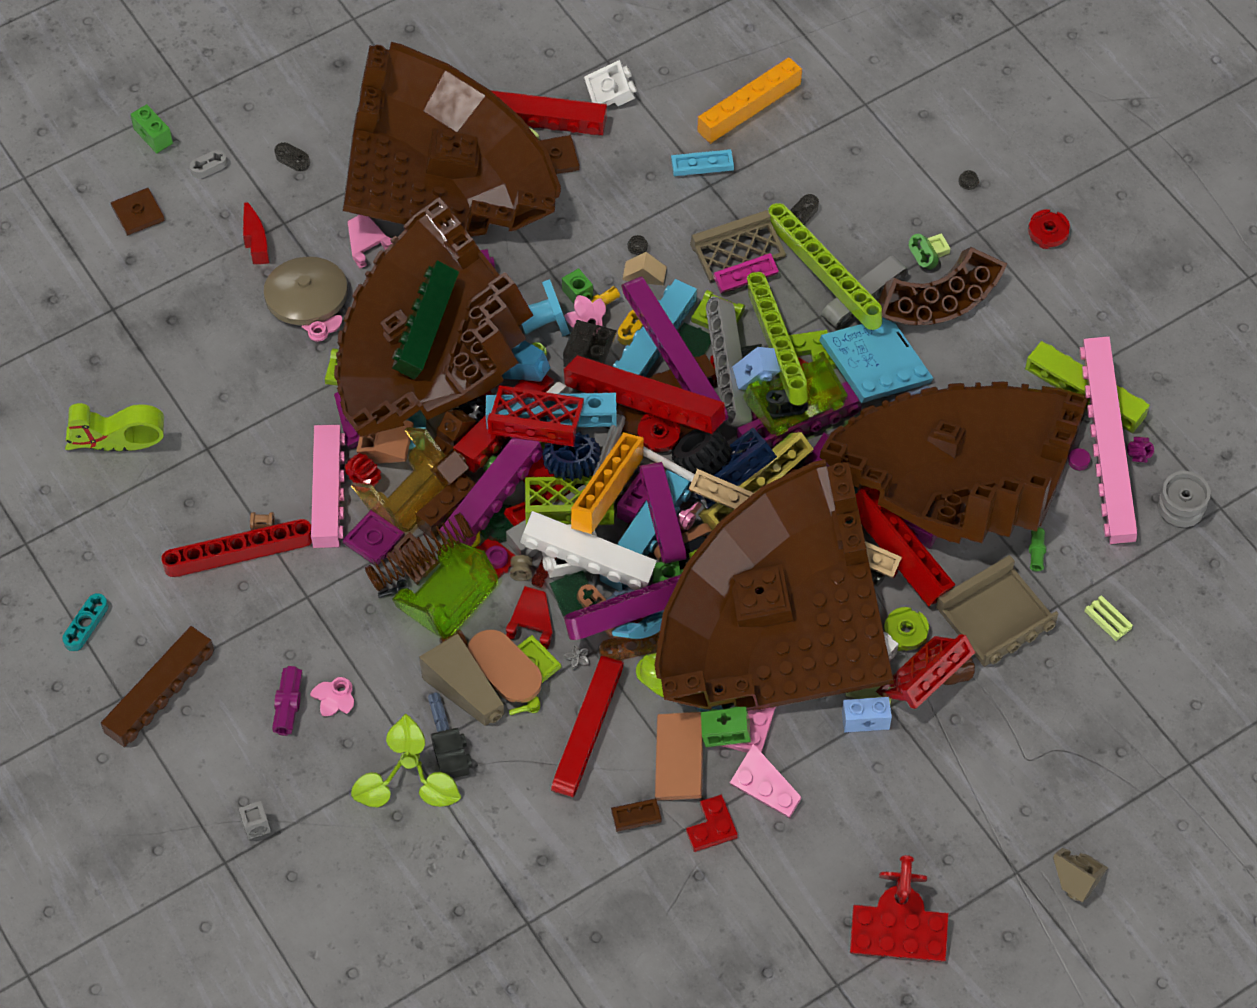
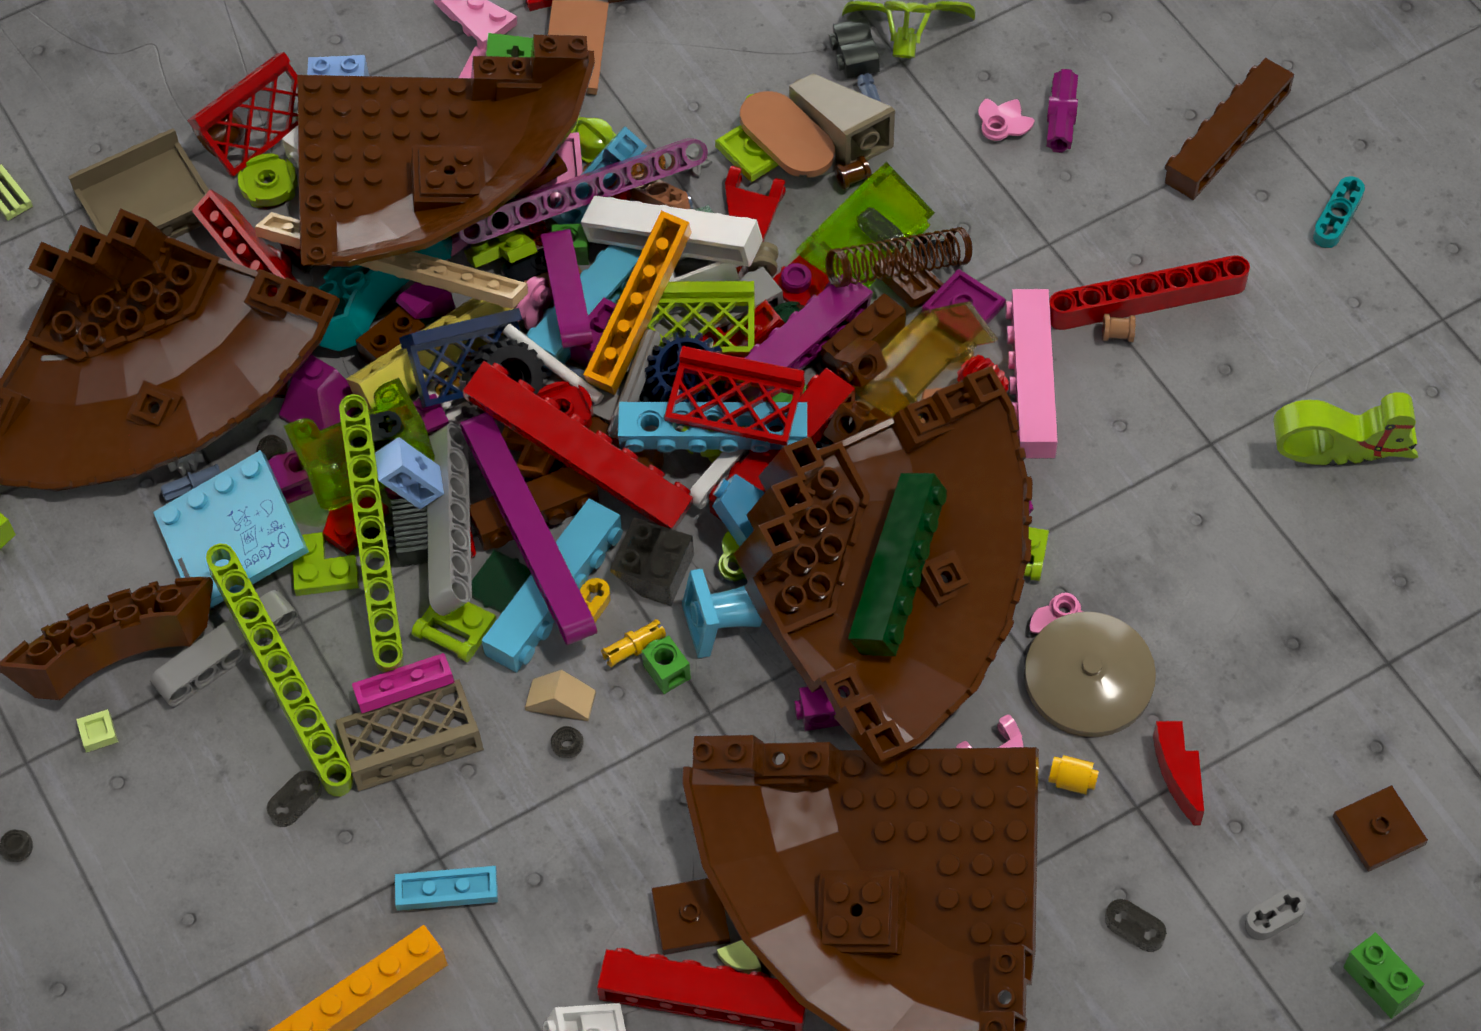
camera: 175 degrees left, 0 degrees up
red beam [551,655,624,798] -> none
bright pink plate [564,295,606,334] -> none
bright green beam [909,234,939,270] -> none
none -> clear smoke beam [856,207,906,254]
none -> yellow brick [1048,755,1099,795]

